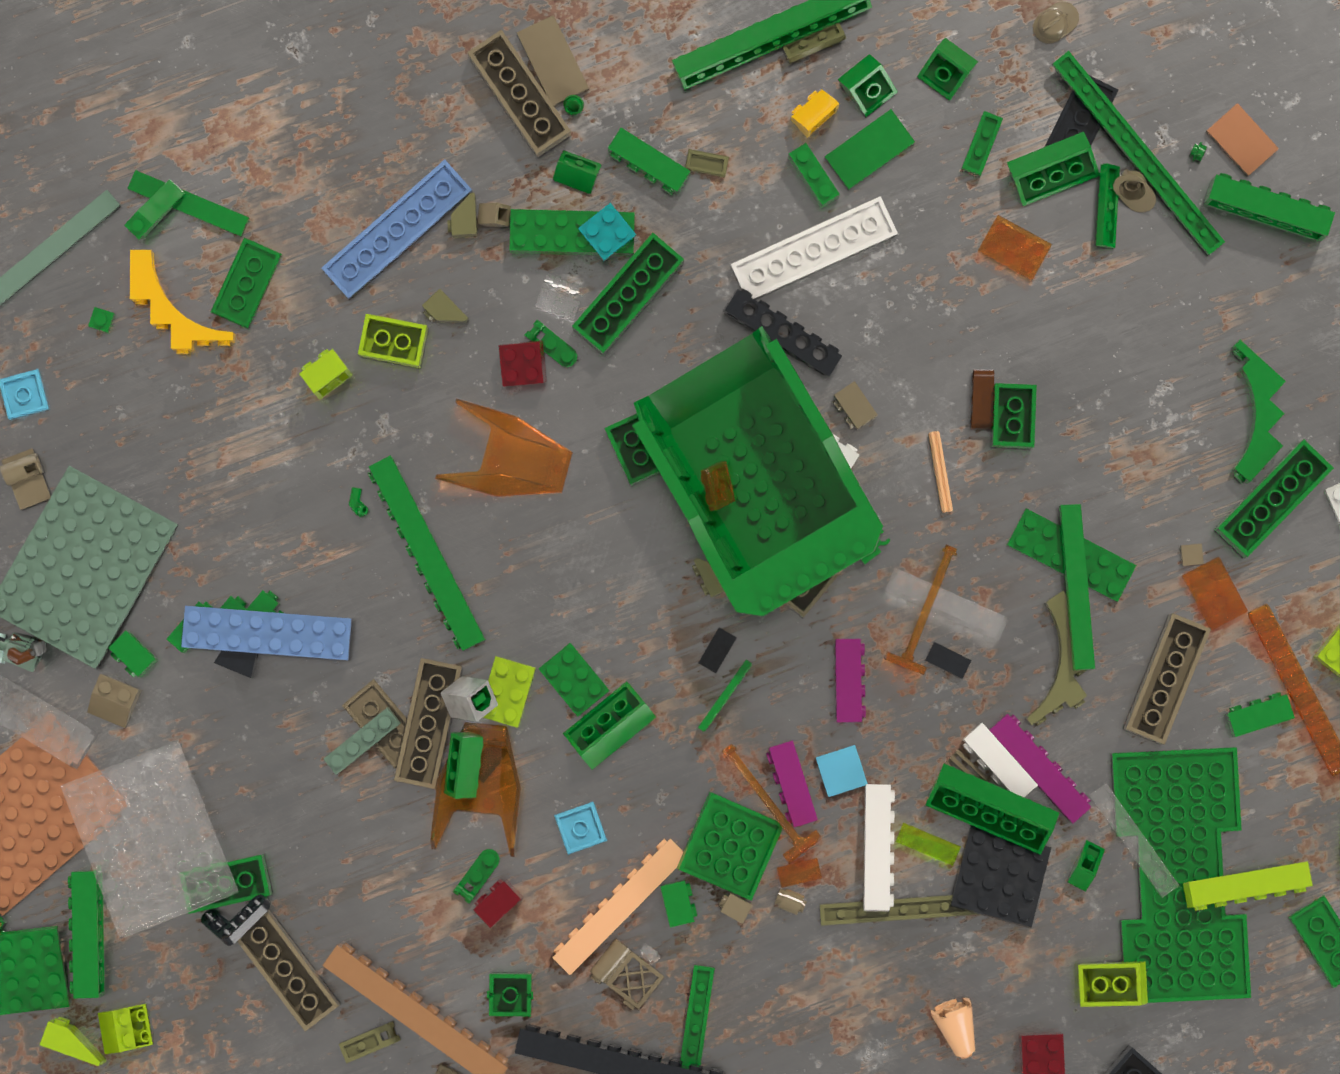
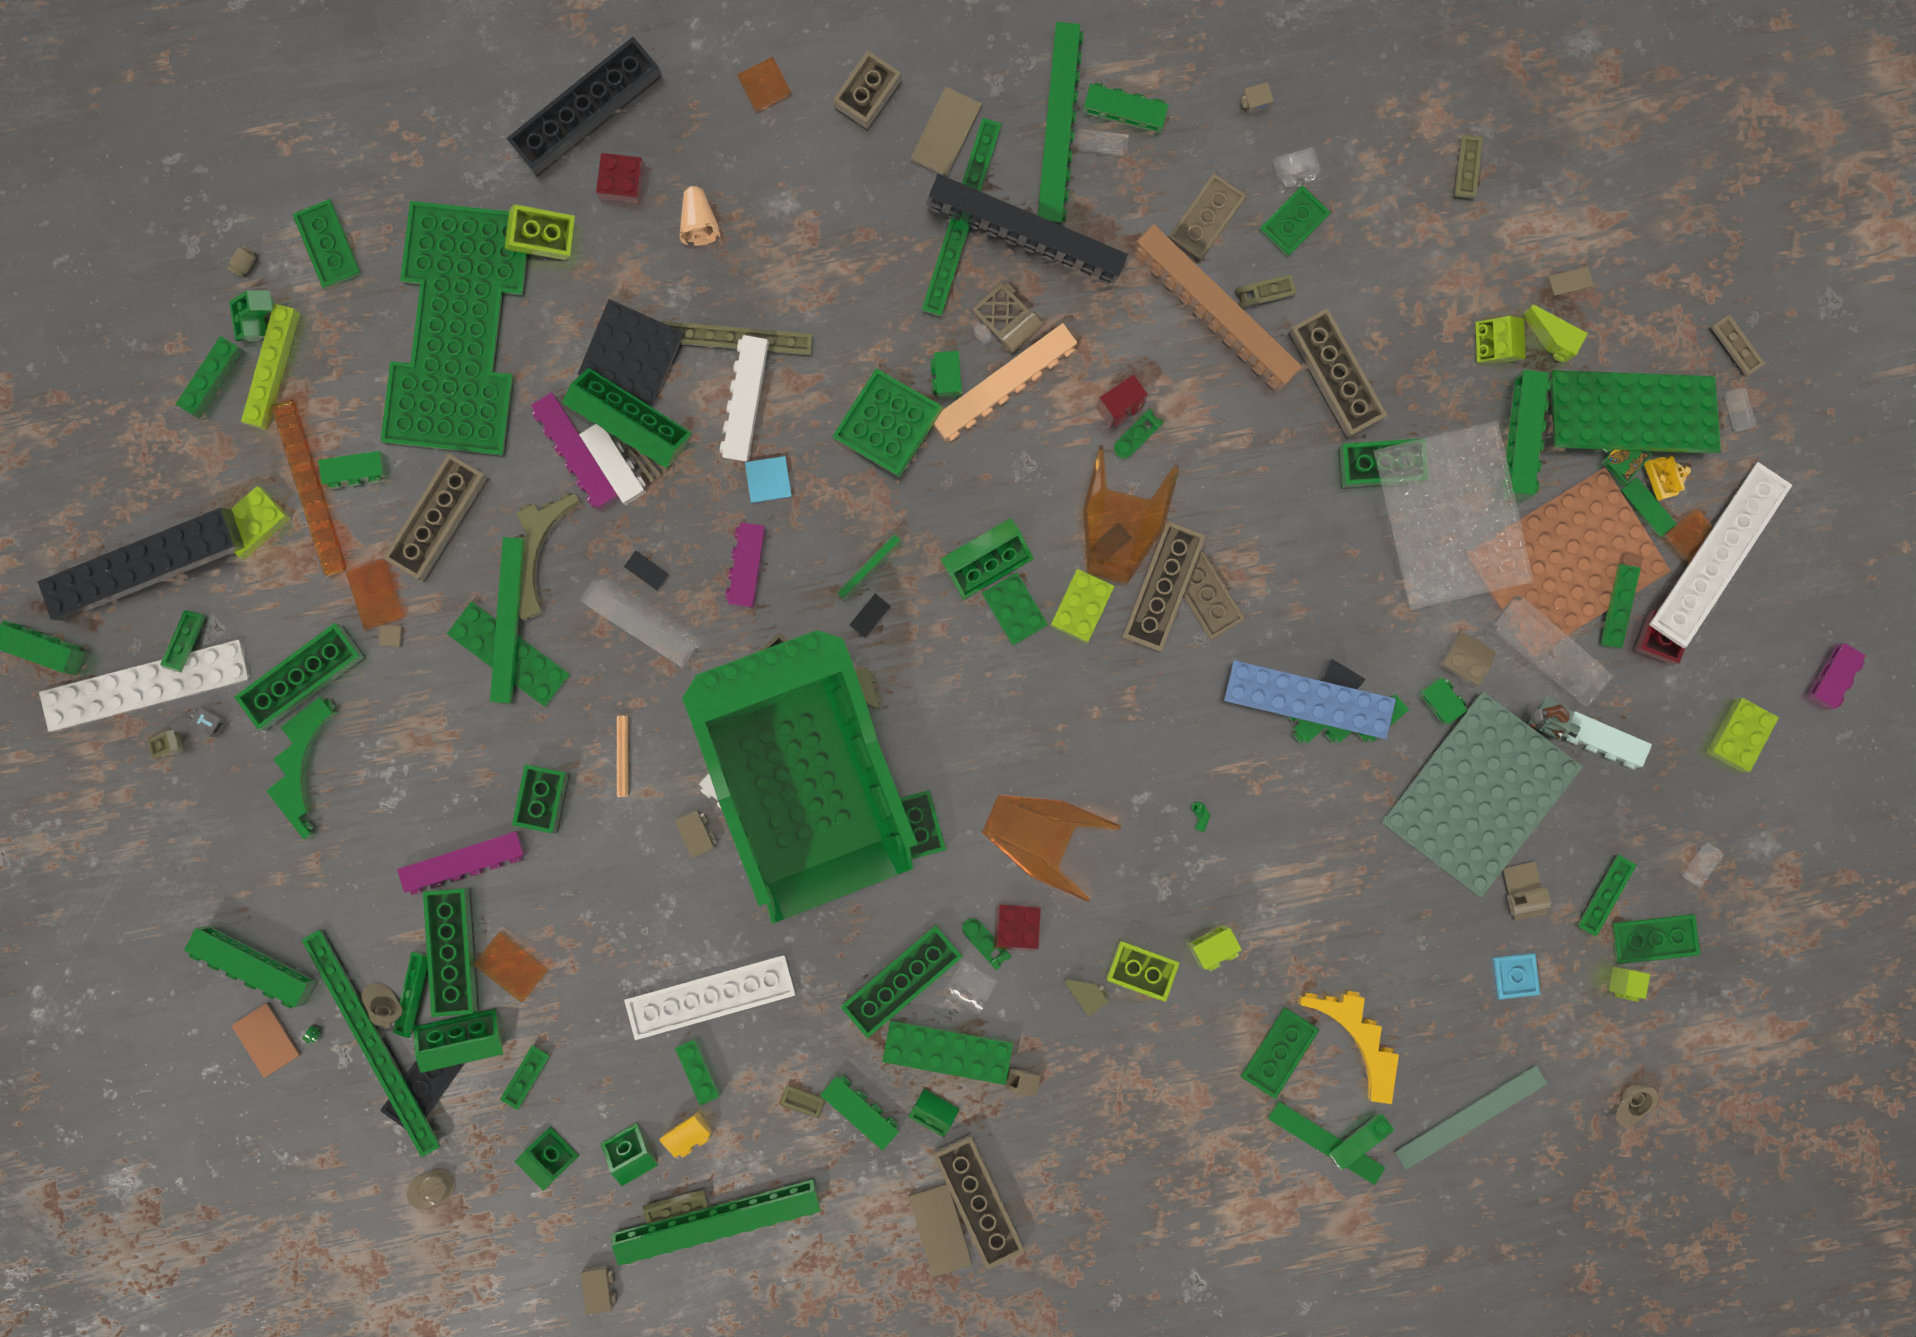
camera: 170 degrees left, 0 degrees up
green plate [88,307,115,333] -> none
black beam [201,894,270,946] -> none
medium blue plate [322,160,472,299] -> none
sand green plate [324,707,401,775] -> none
green brick [368,455,486,651] -> none
flat silver piece [441,676,498,722] -> none
green brick [444,732,483,799] -> none
olive slope [447,193,478,238] -> none
green brick [487,973,533,1017] -> none
medium azure tile [554,802,607,854] -> none
green plate [563,95,584,115] -> none
teal plate [578,203,636,261] -> none
clear orange plate [701,461,735,511] -> none
dark tan brick [718,892,753,924] -> none
clear orange tile [722,744,822,864] -> none
black brick [723,288,842,377] -> none
magenta brick [766,740,818,827] -> none
dark tan brick [774,888,807,915] -> none
clear orange tile [777,858,822,888] -> none
green tile [824,109,915,190] -> none
clear orange tile [884,545,957,675] -> none
clear neon green tile [895,823,961,866] -> none
reddish brown beam [971,369,994,430] -> none
green slope [1067,840,1105,892] -> none
clear tile [1089,783,1179,898] -> none
lime brick [1183,861,1313,911] -> none
none -> magenta brick [397,831,527,895]
none -> green brick [423,888,478,1017]

